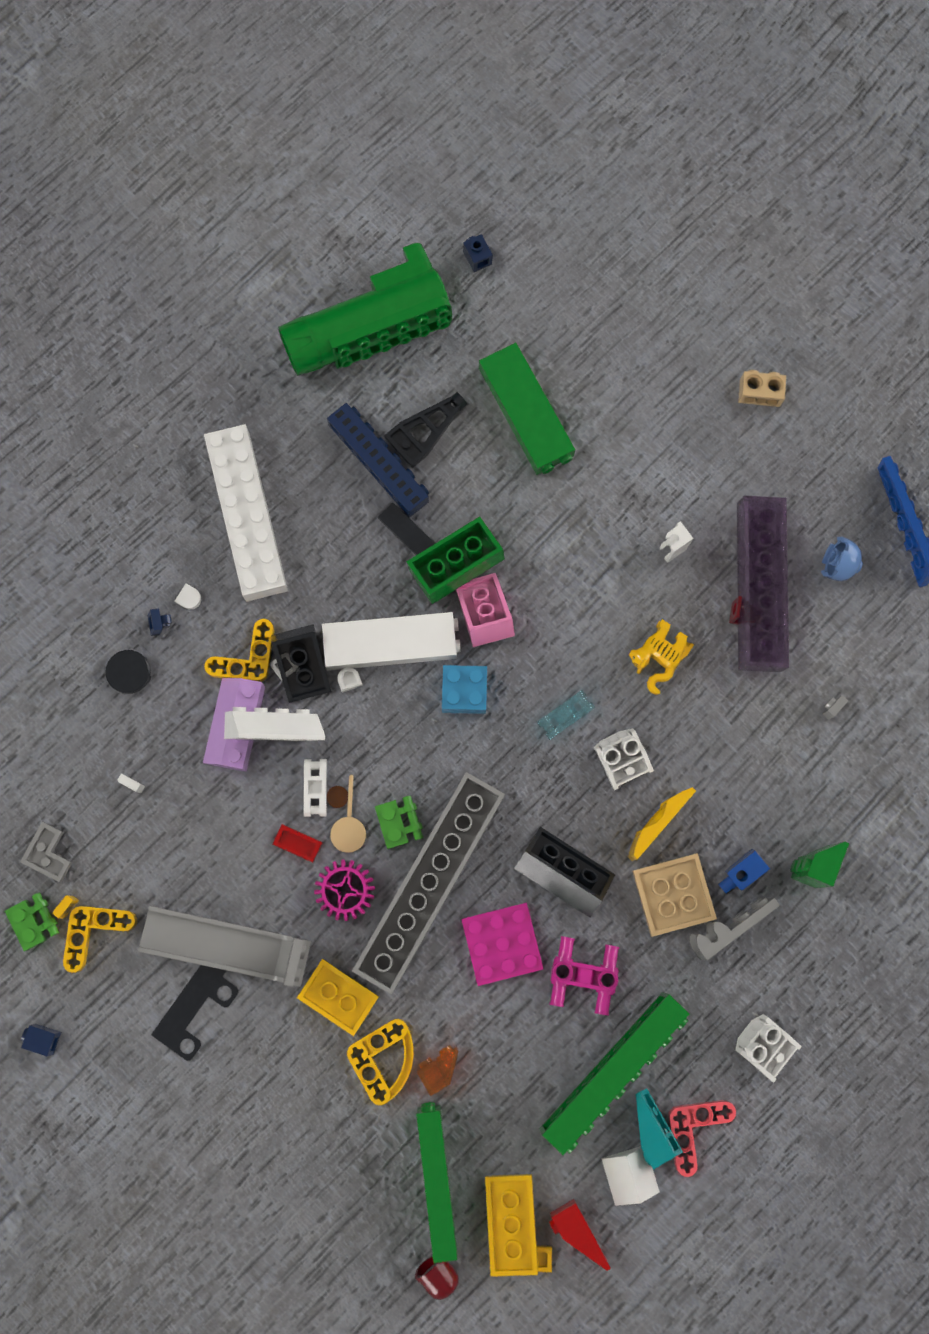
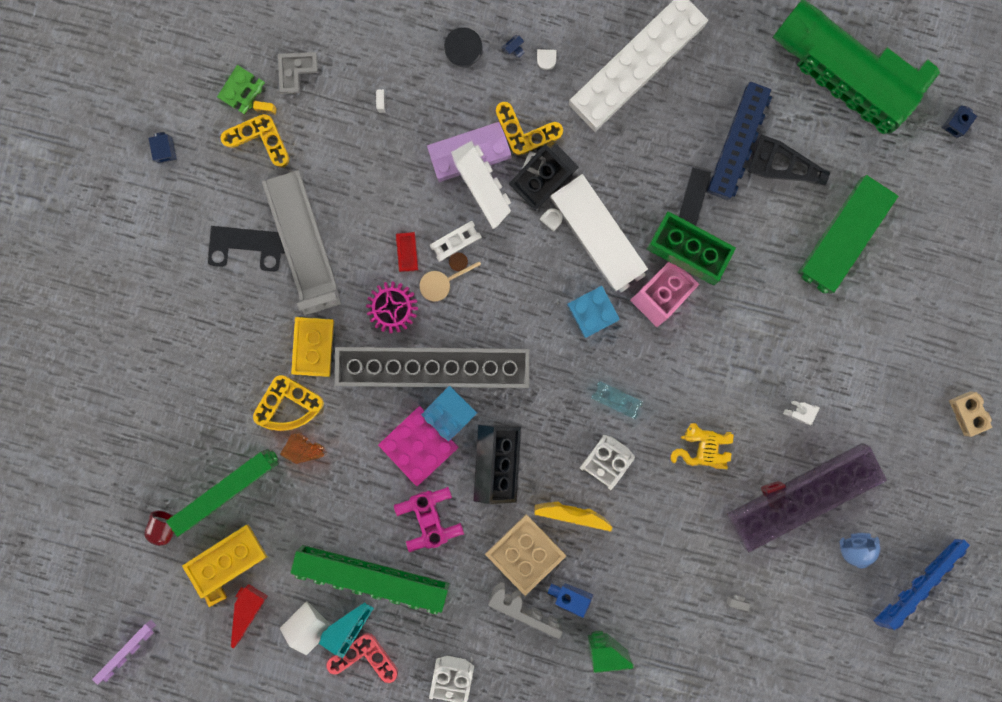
camera: 65 degrees right, 10 degrees up
bright green plate [375,795,423,849] -> none
none -> dark azure brick [421,386,477,442]

